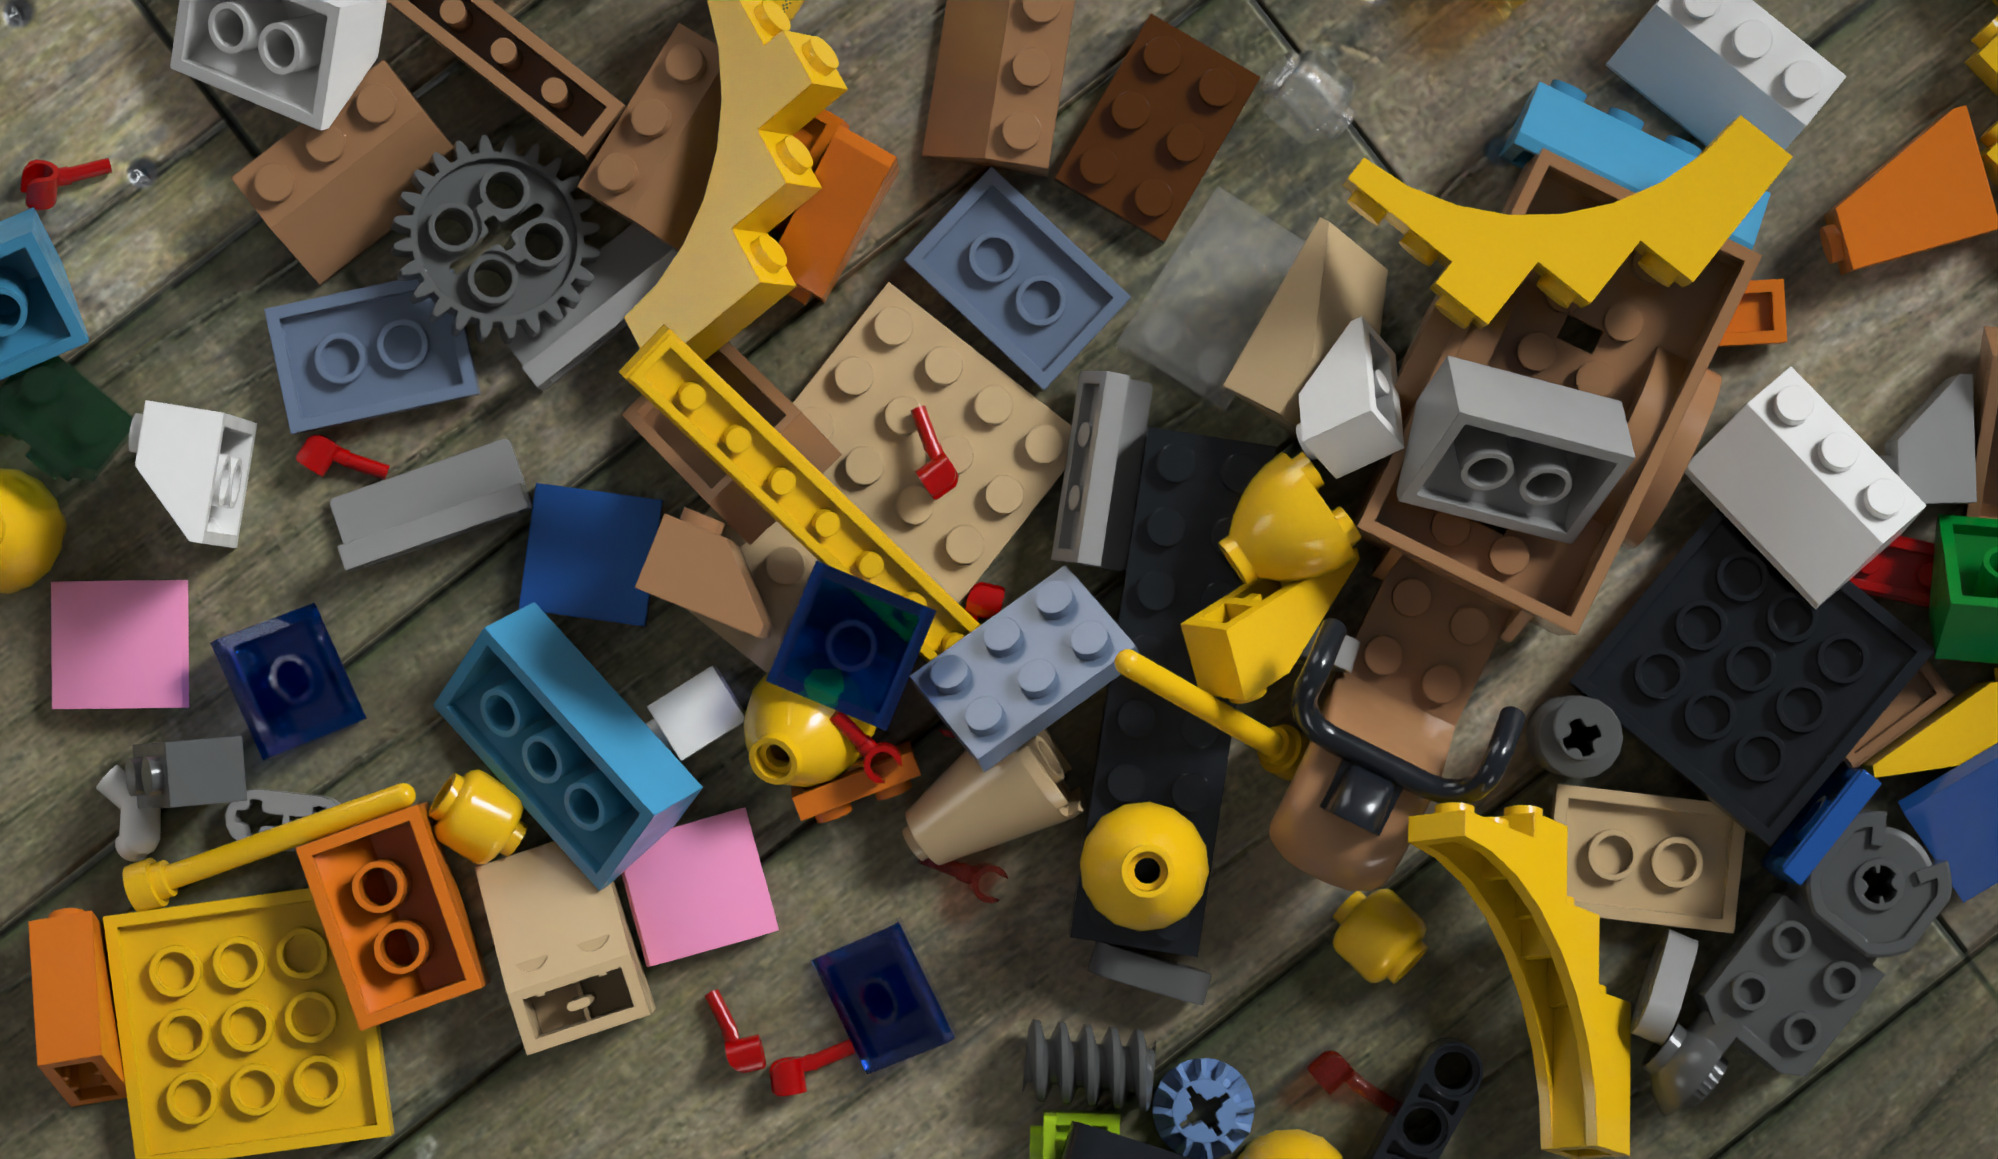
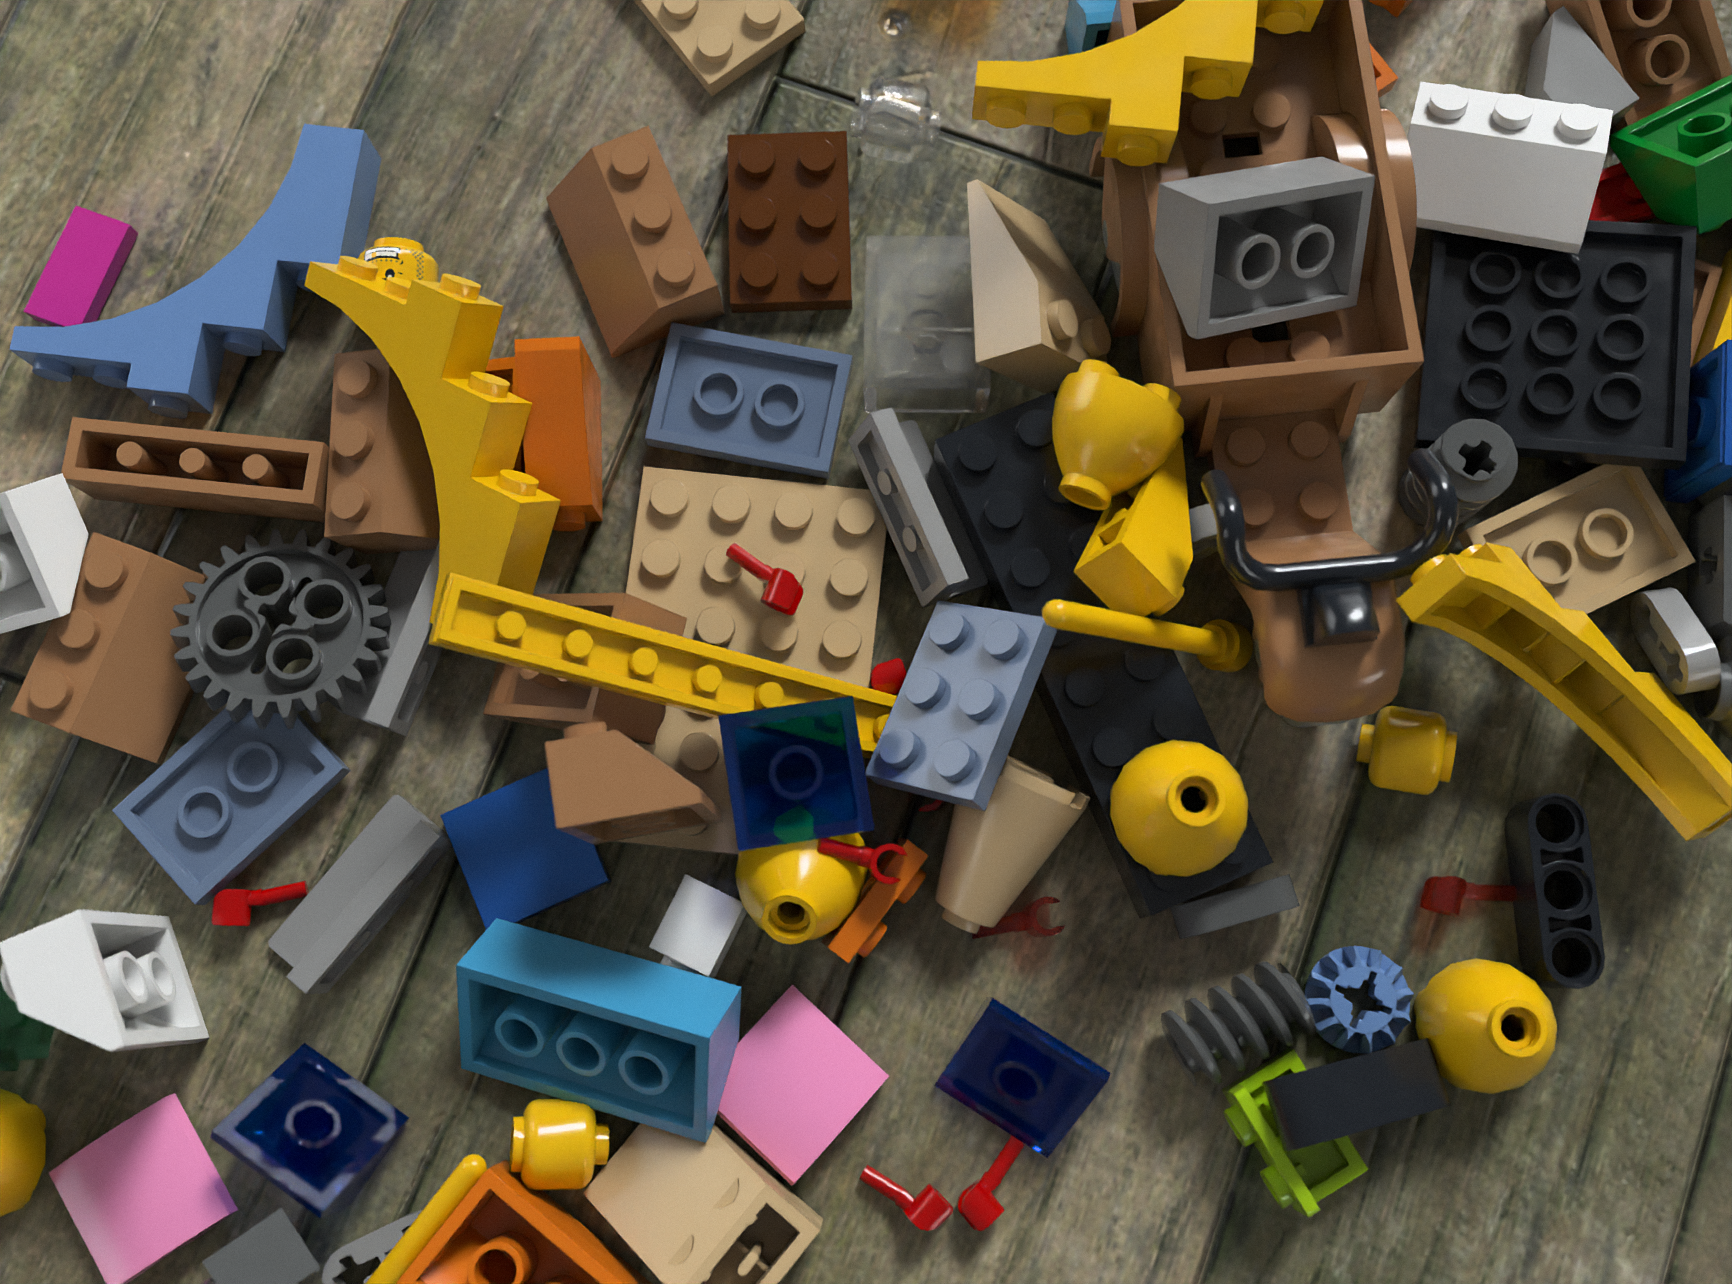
camera: 25 degrees left, 10 degrees down
white slope [1296,316,1405,479] -> none

